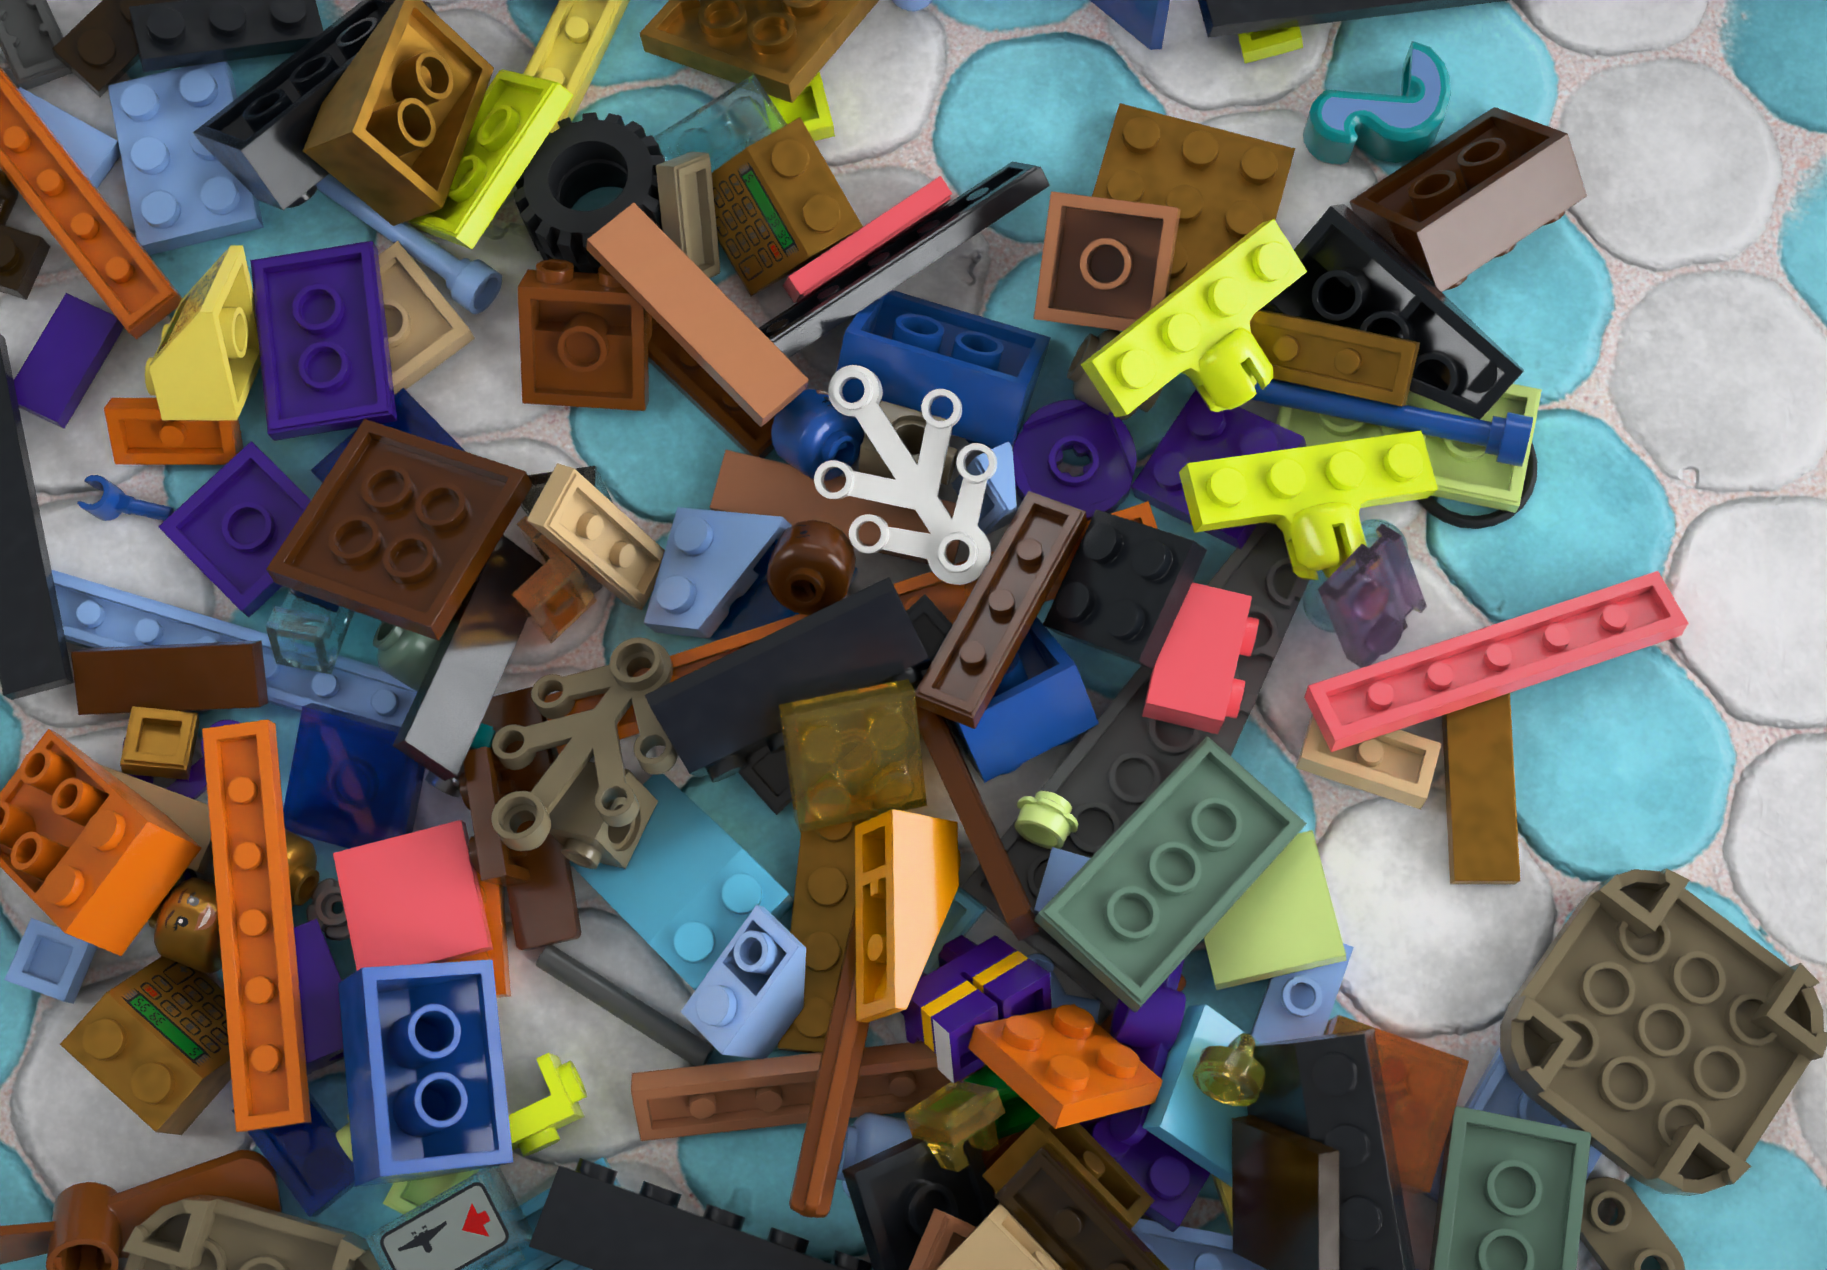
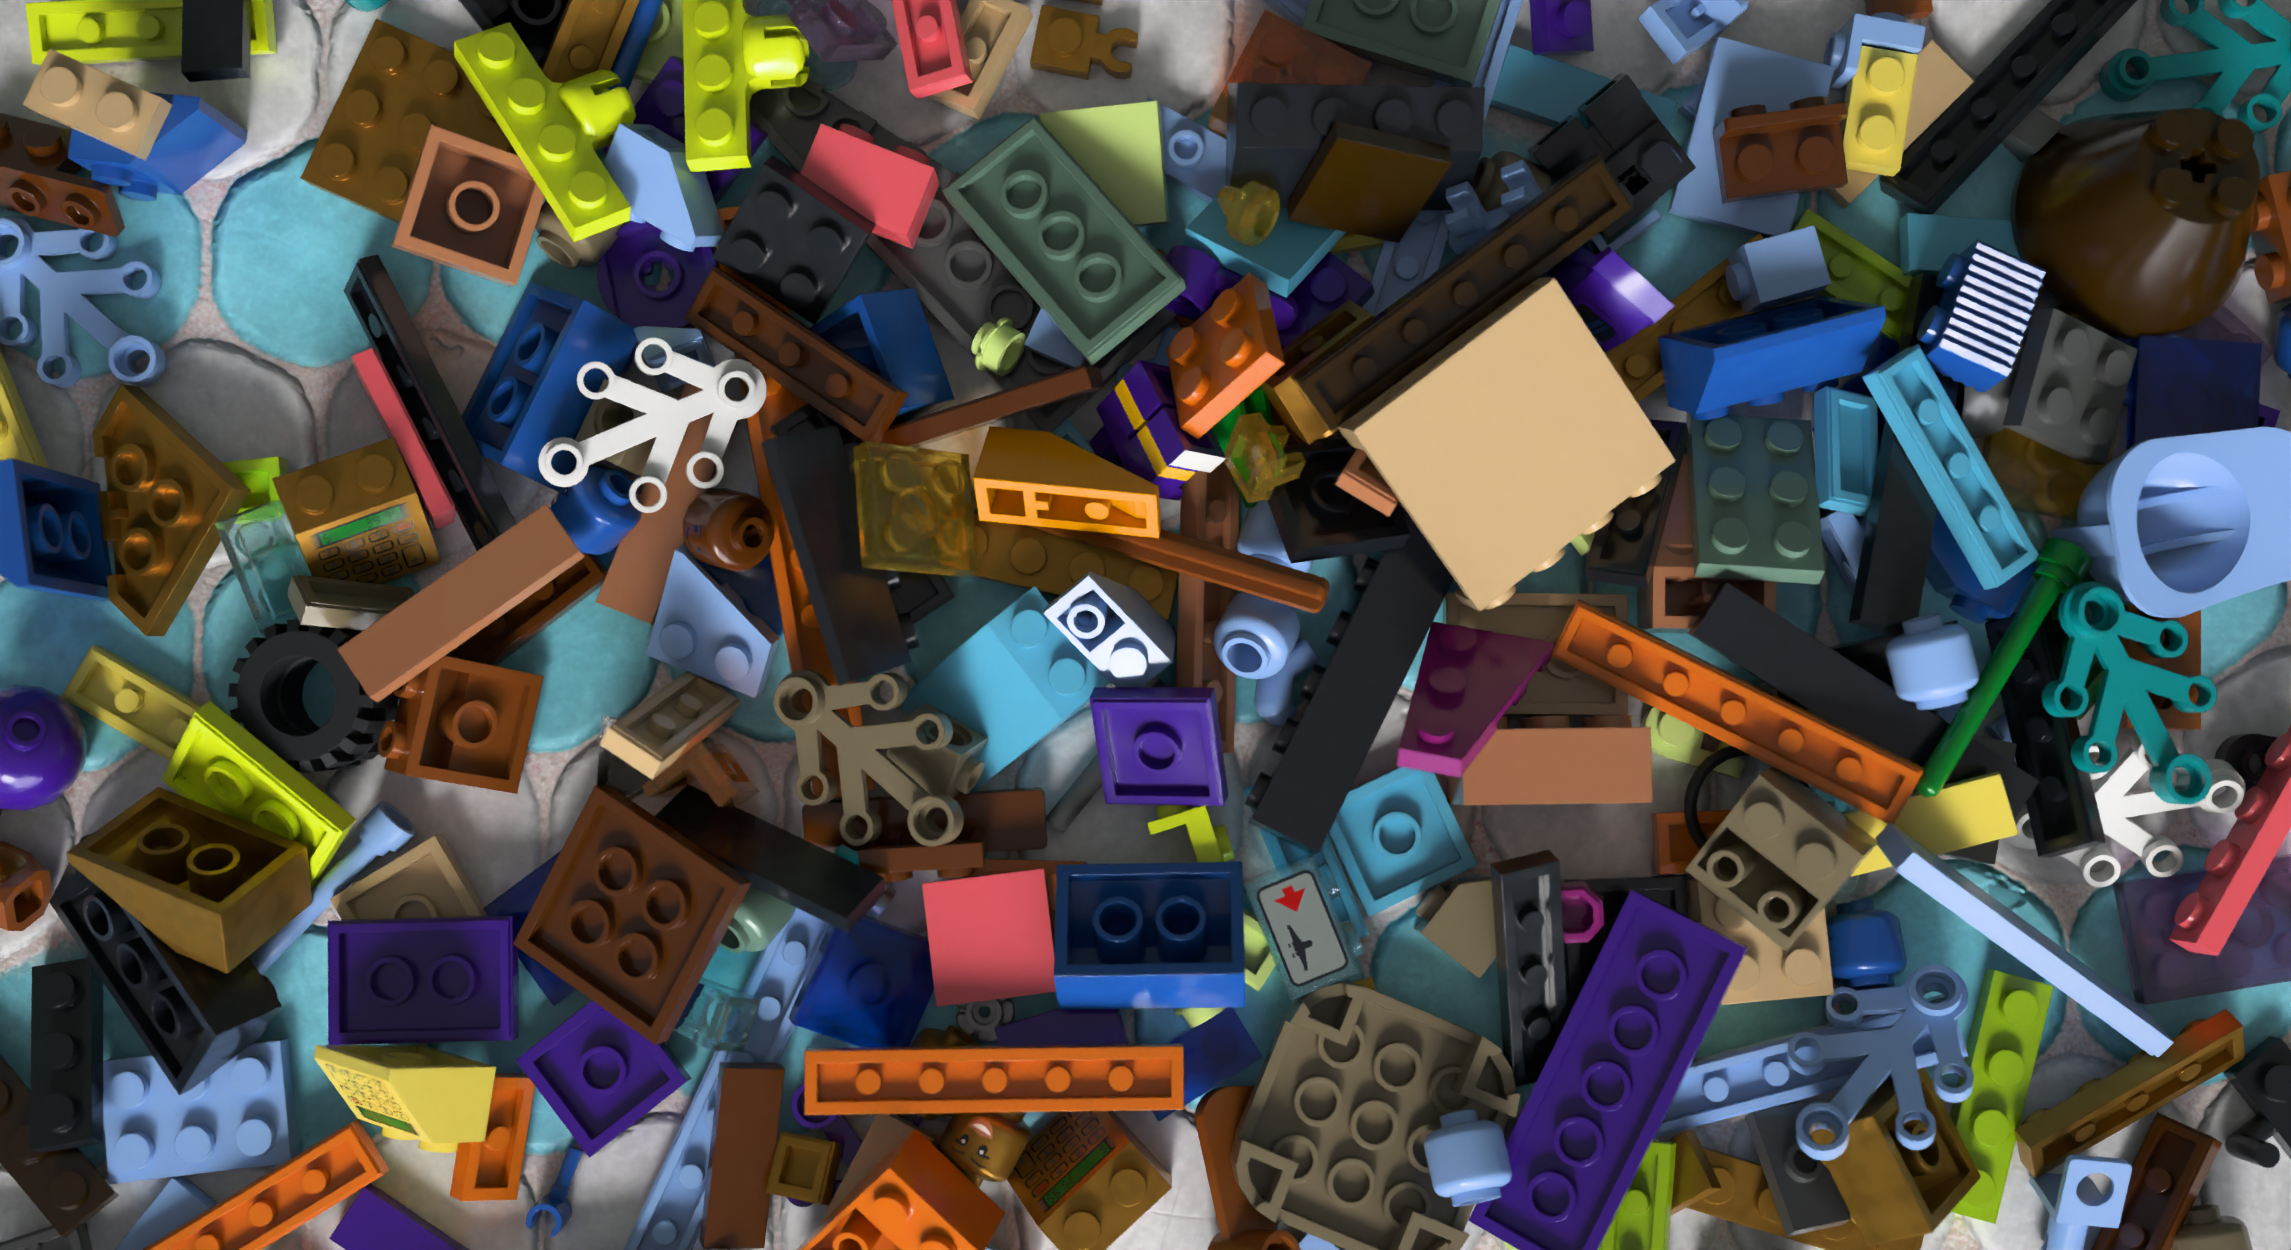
camera: 85 degrees left, 10 degrees up
none -> light blue slope [603,123,725,252]
none -> pearl gold plate [1030,5,1138,80]
none -> dark purple plate [1089,687,1228,806]
none -> light blue head [1213,592,1300,679]
none -> light blue arm [1254,638,1320,727]

